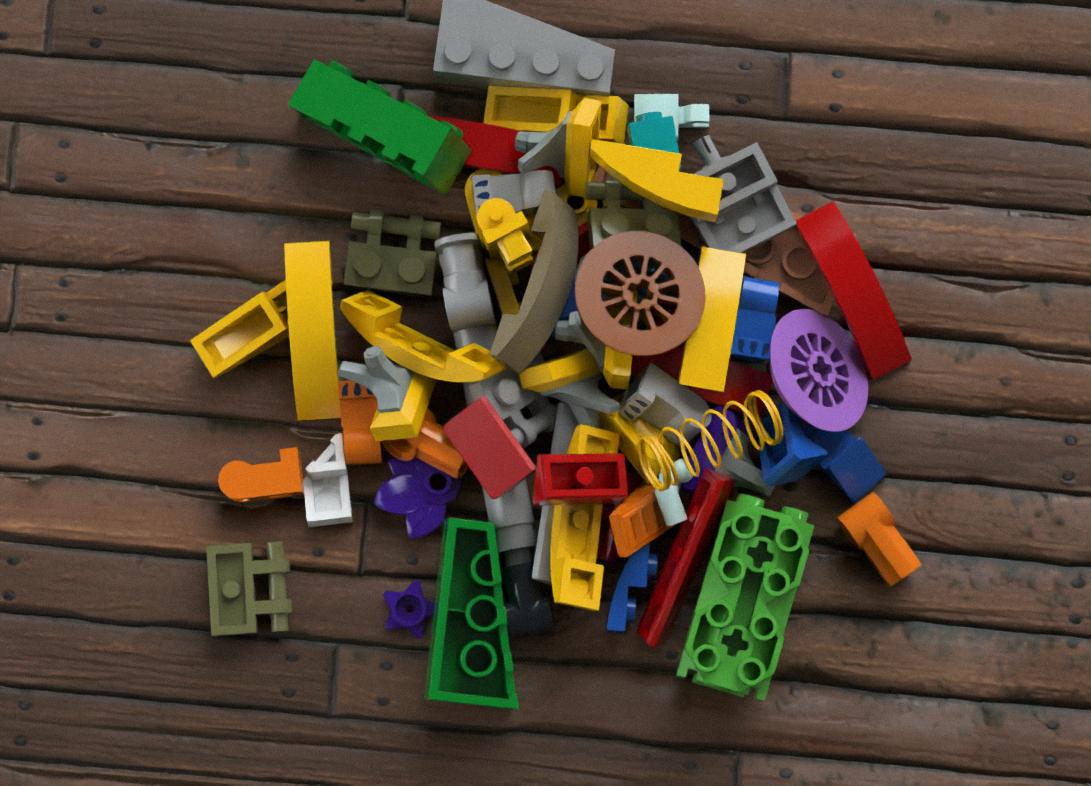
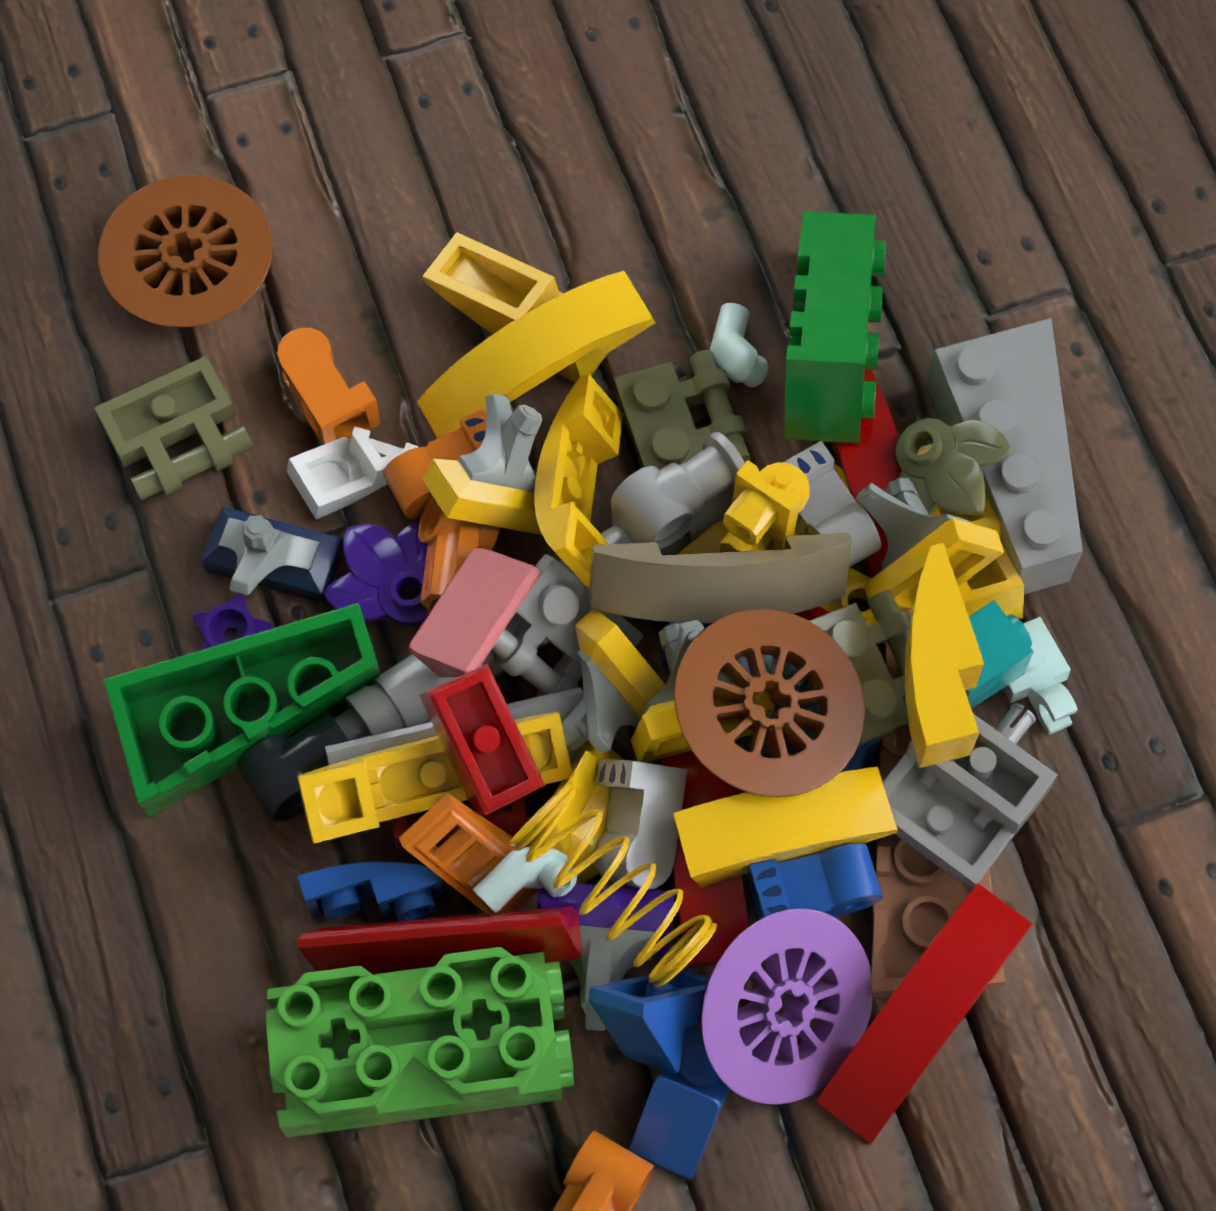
camera: 65 degrees right, 15 degrees down
none -> dark orange piece [98,175,273,327]
none -> piece [201,506,343,603]
none -> light aqua arm [710,303,769,387]
none -> olive plate [895,418,1012,516]

